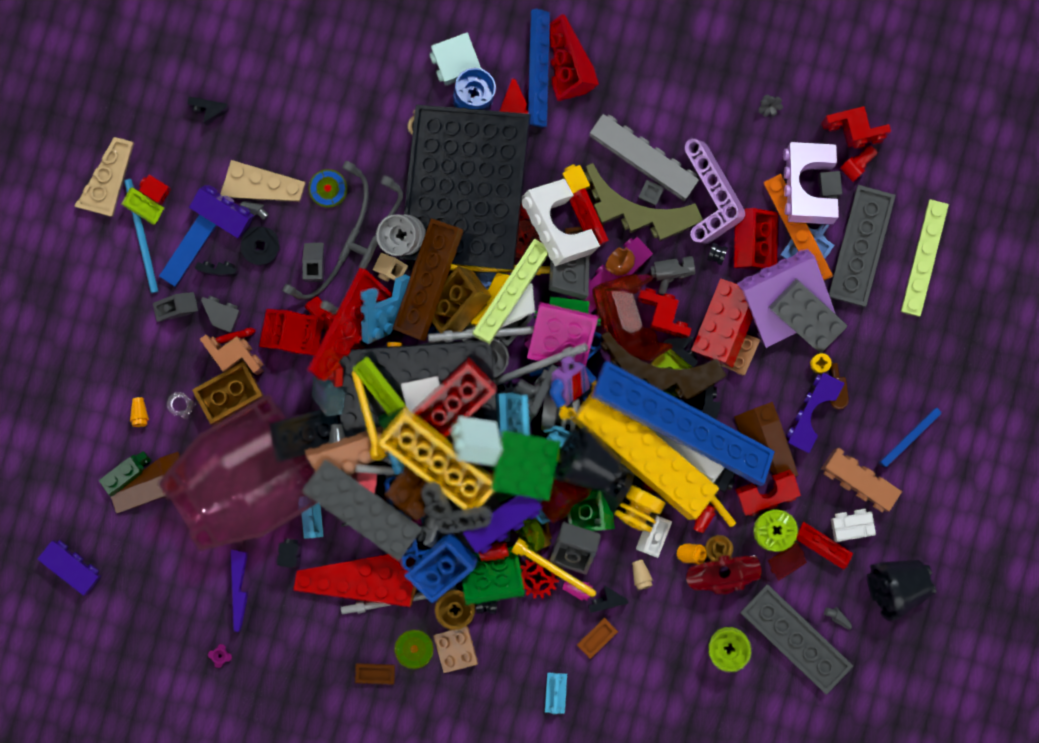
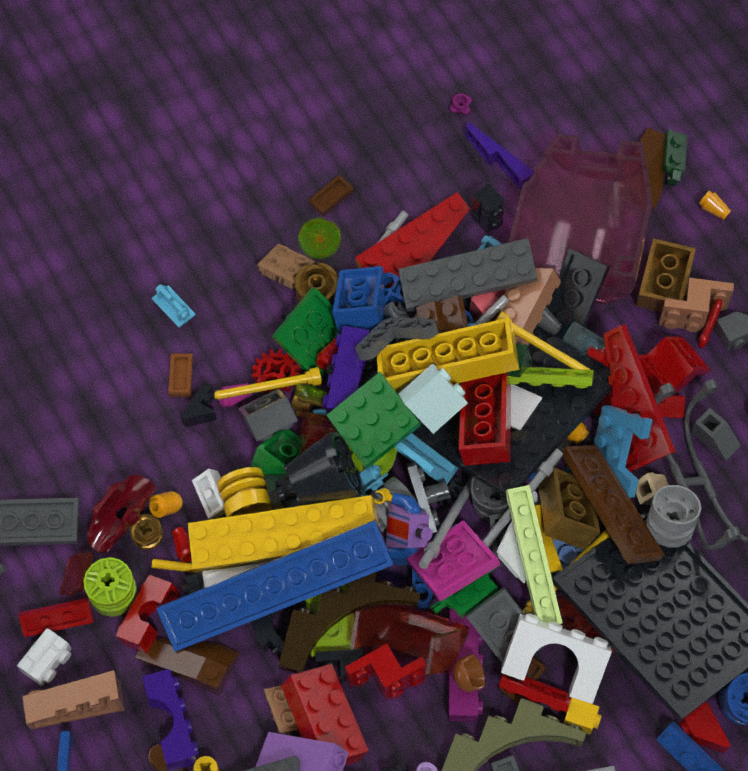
camera: 135 degrees right, 20 degrees down
dark purple brick [38,540,102,596] -> none
clear piece [167,392,196,419] -> none
tan cone [632,560,653,590] -> none
dark grey piece [650,256,695,294] -> none
lime wheel [709,627,751,671] -> none

